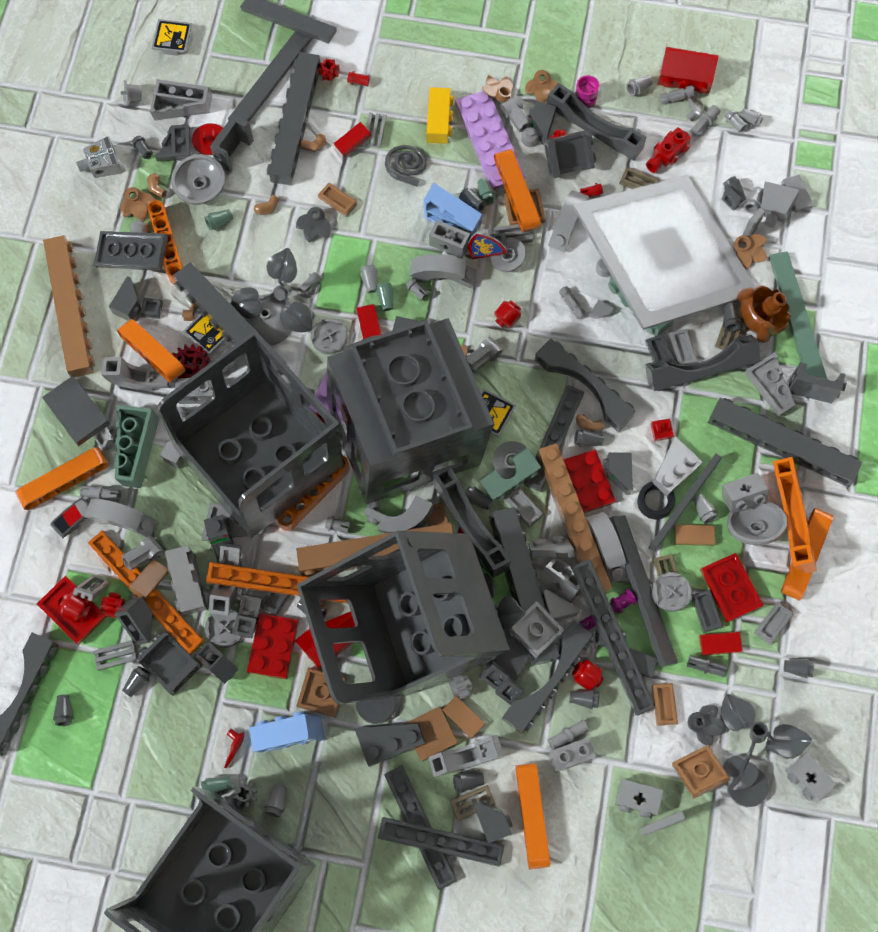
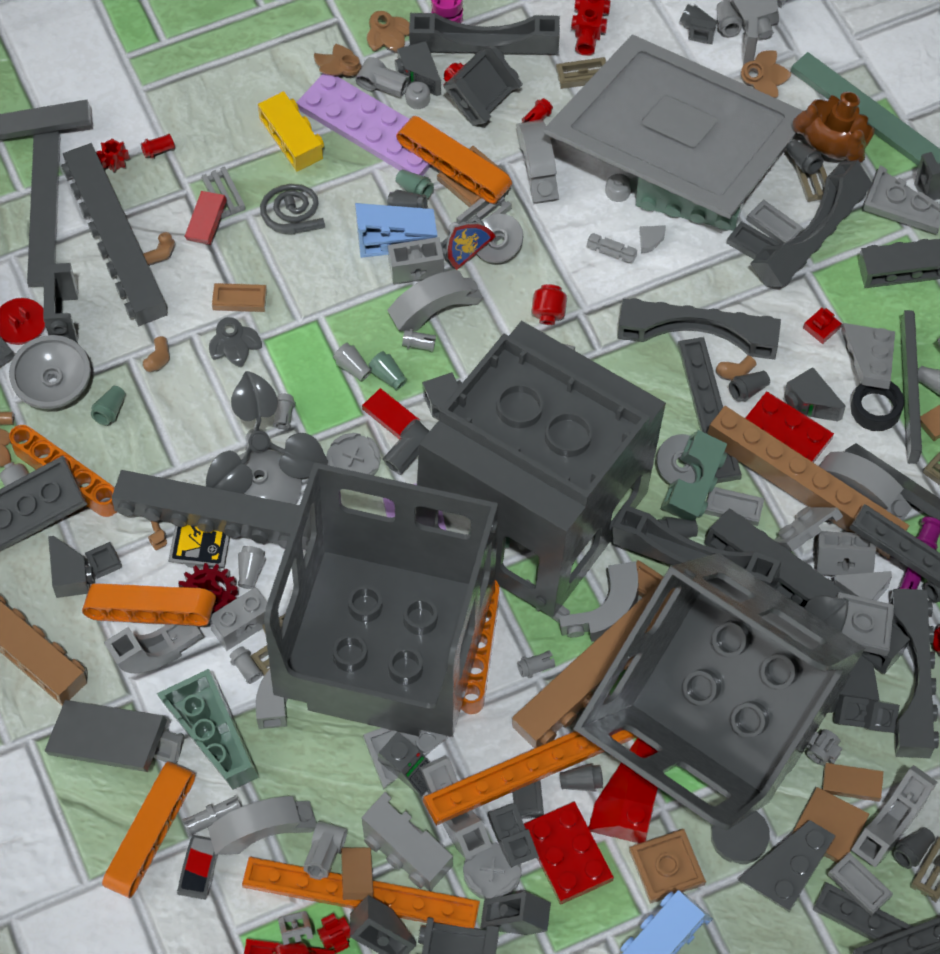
camera: 35 degrees left, 10 degrees down
none -> light grey tile [828,852,893,916]

